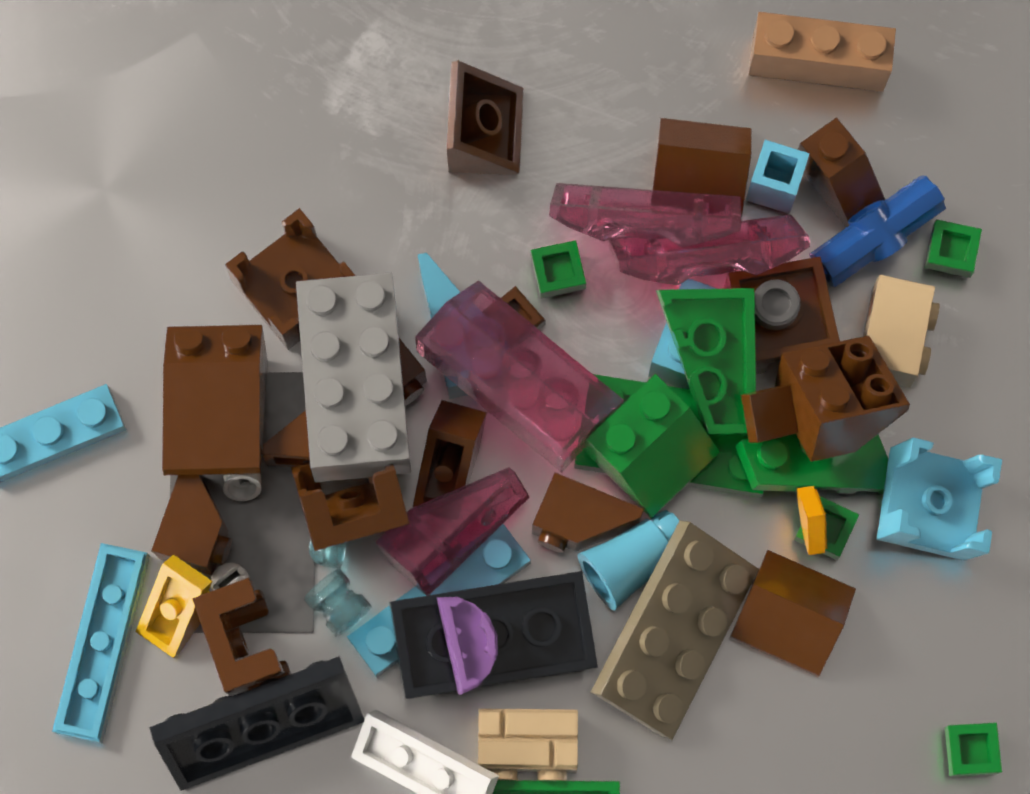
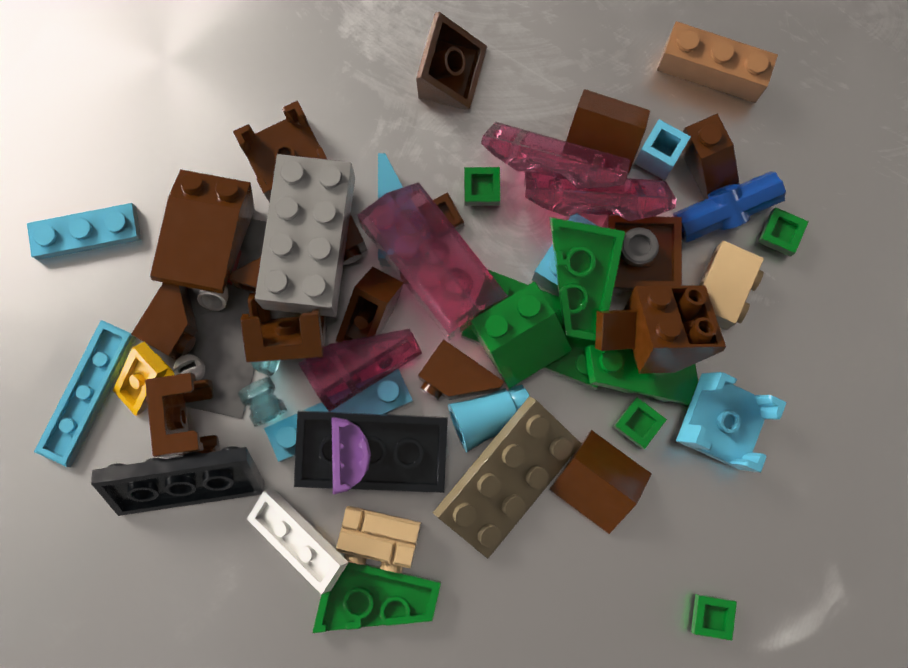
camera: 15 degrees right, 5 degrees up
light orange tile [797,486,827,555] -> none

